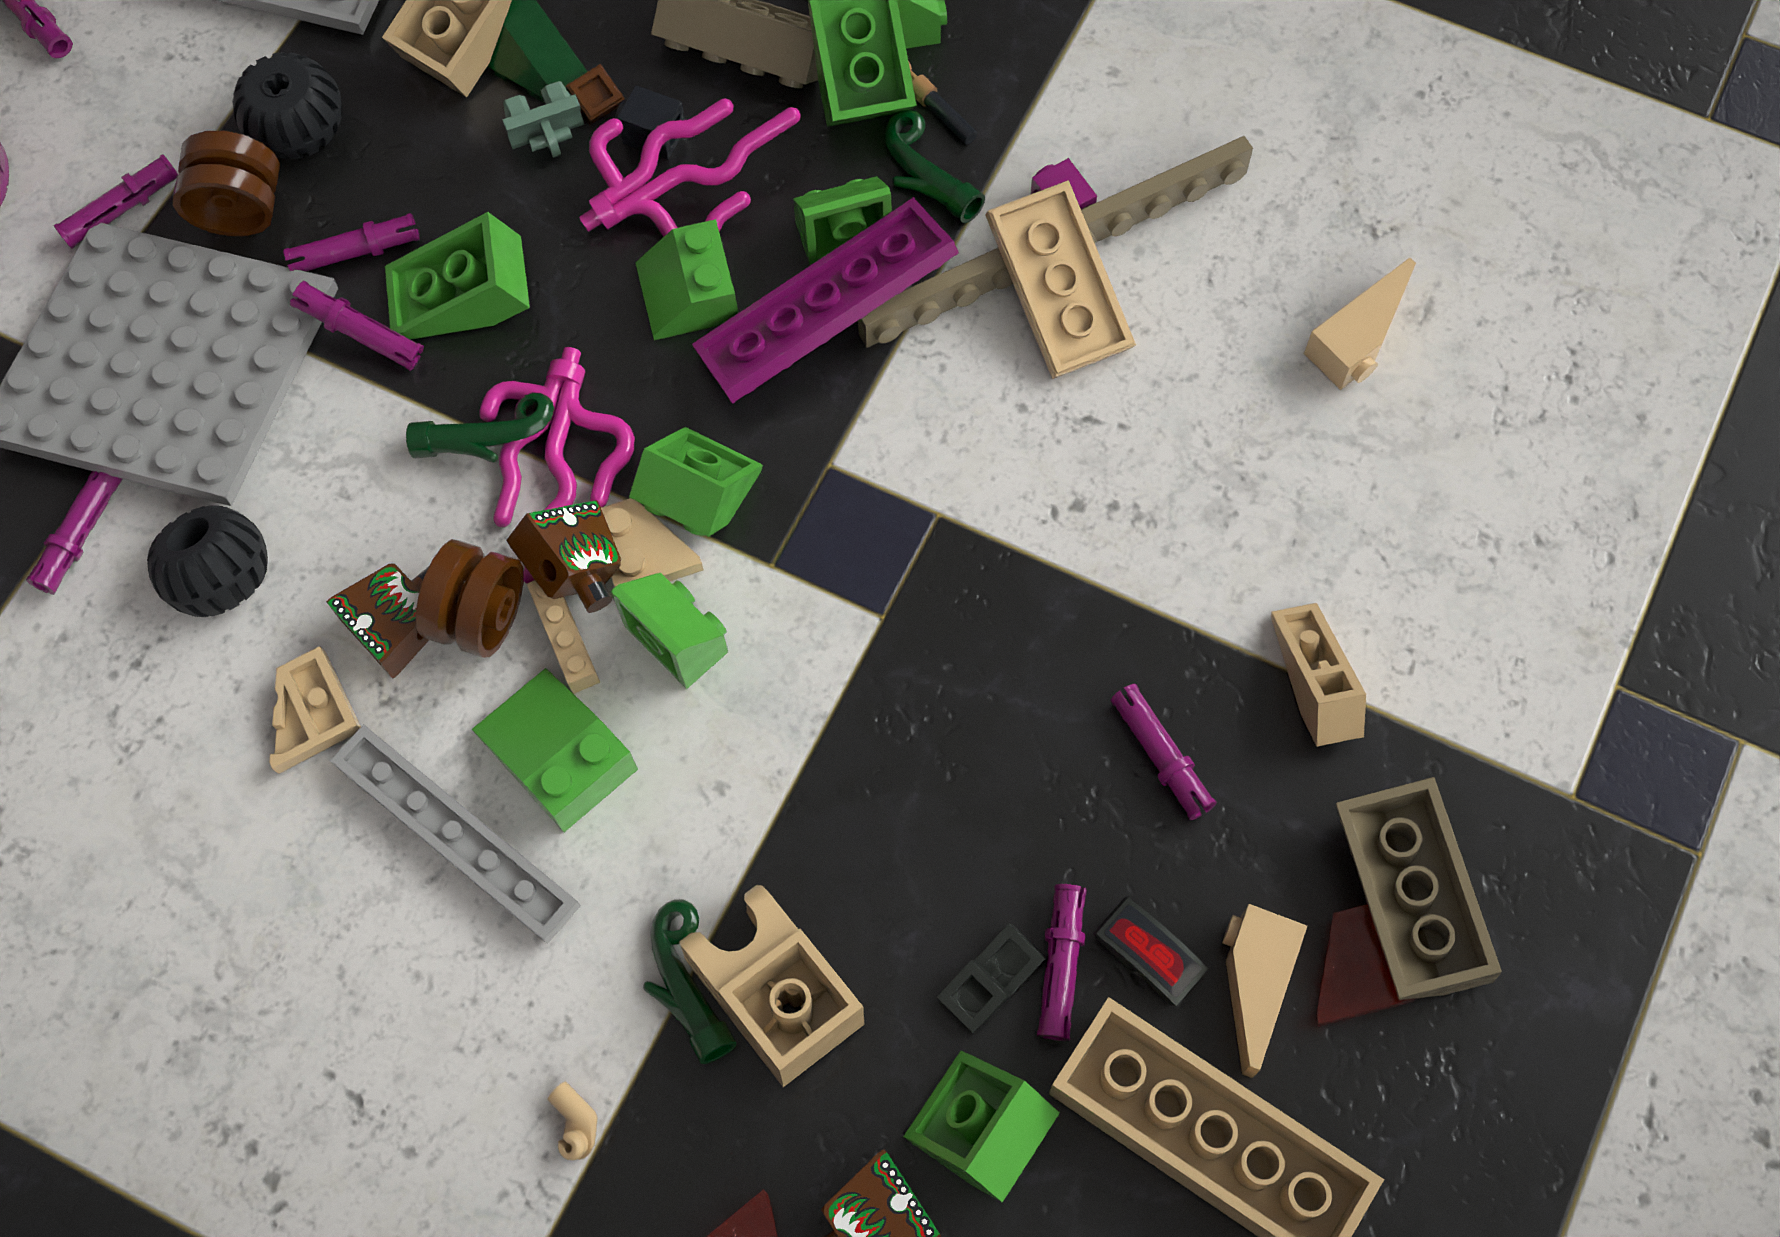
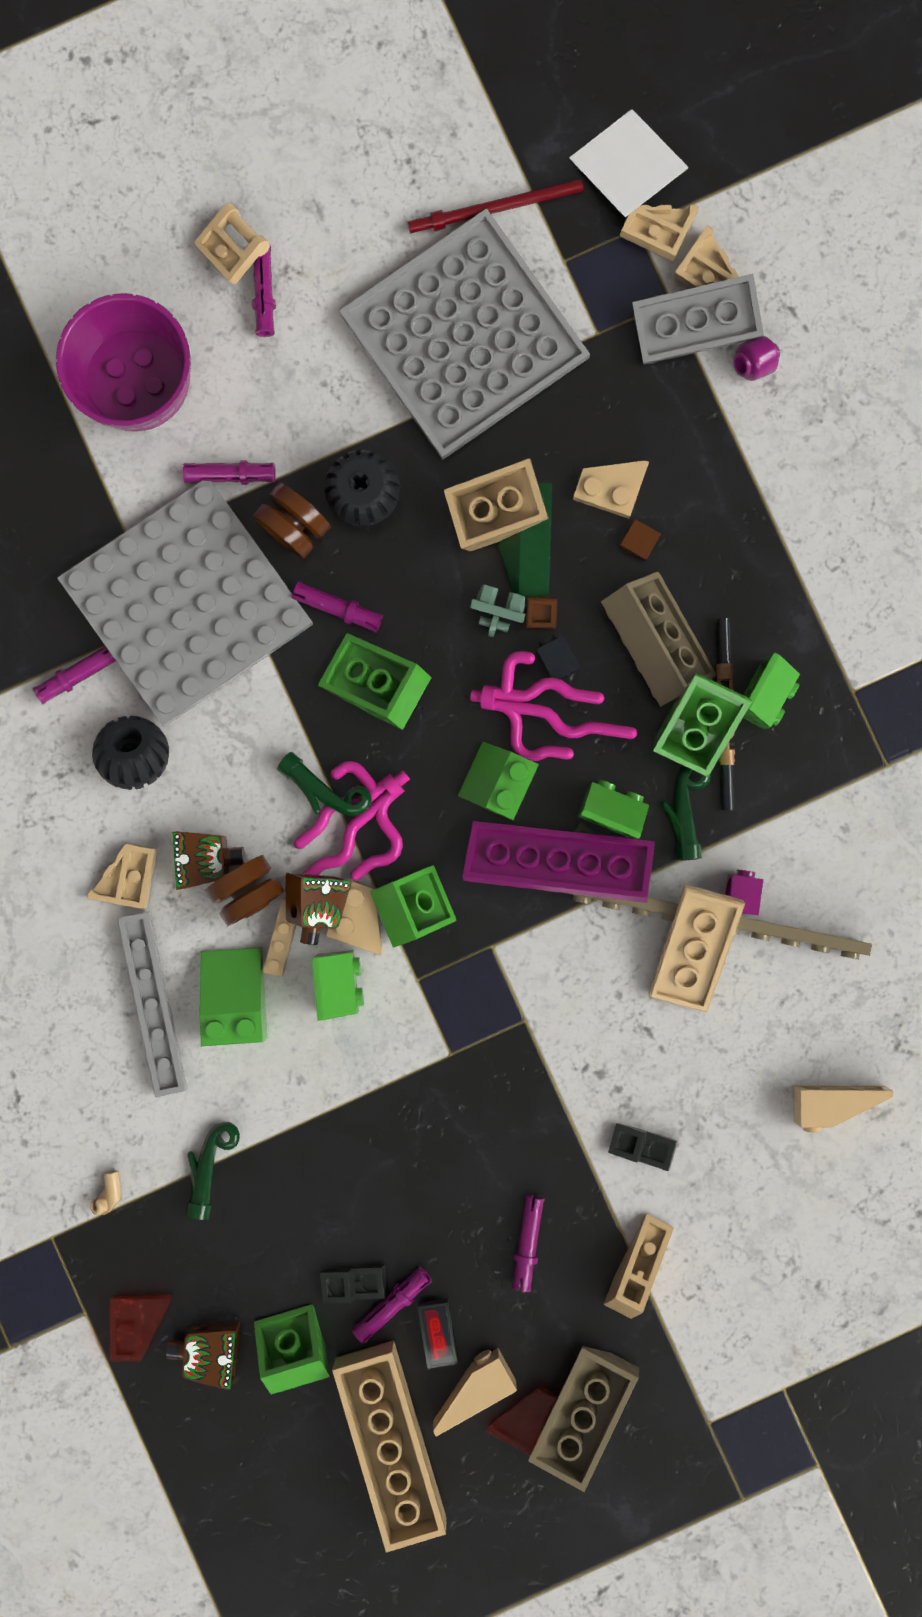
camera: 40 degrees right, 20 degrees up
magenta pin [290,281,424,371] -> none
tan brick [679,885,864,1087] -> none
none -> pearl dark grey slope [608,1123,678,1171]

